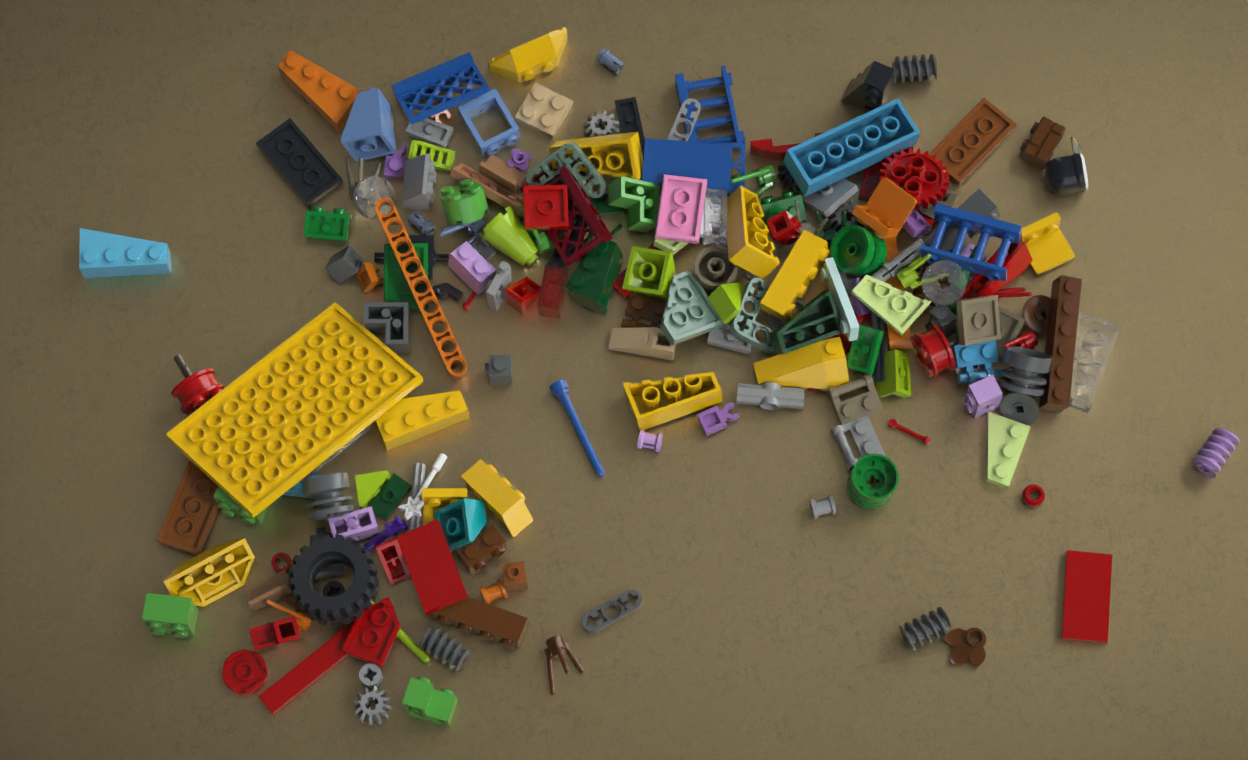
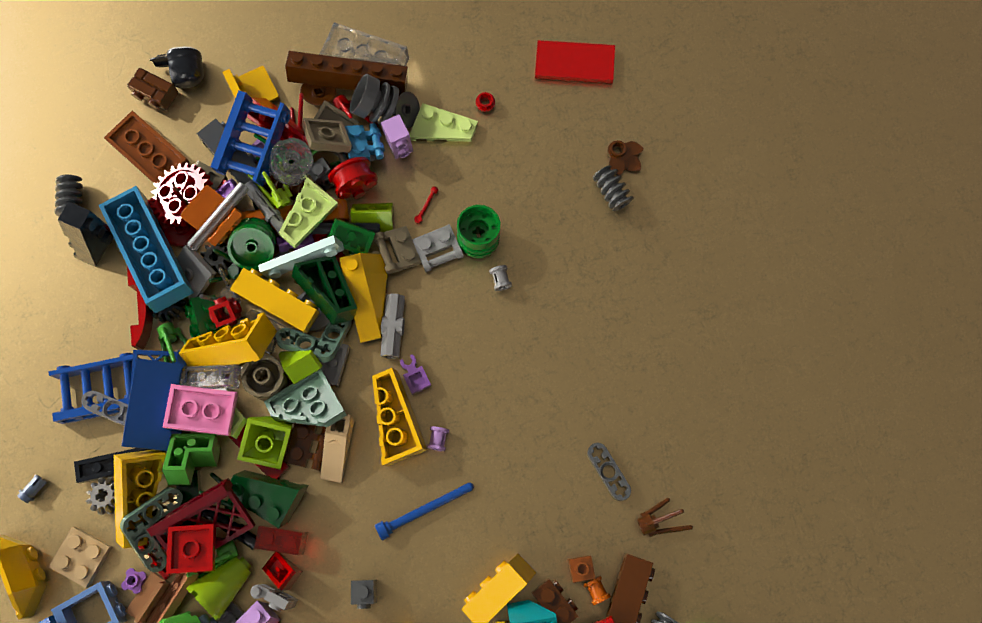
camera: 90 degrees left, 5 degrees up
none -> light grey axle [187,182,249,251]

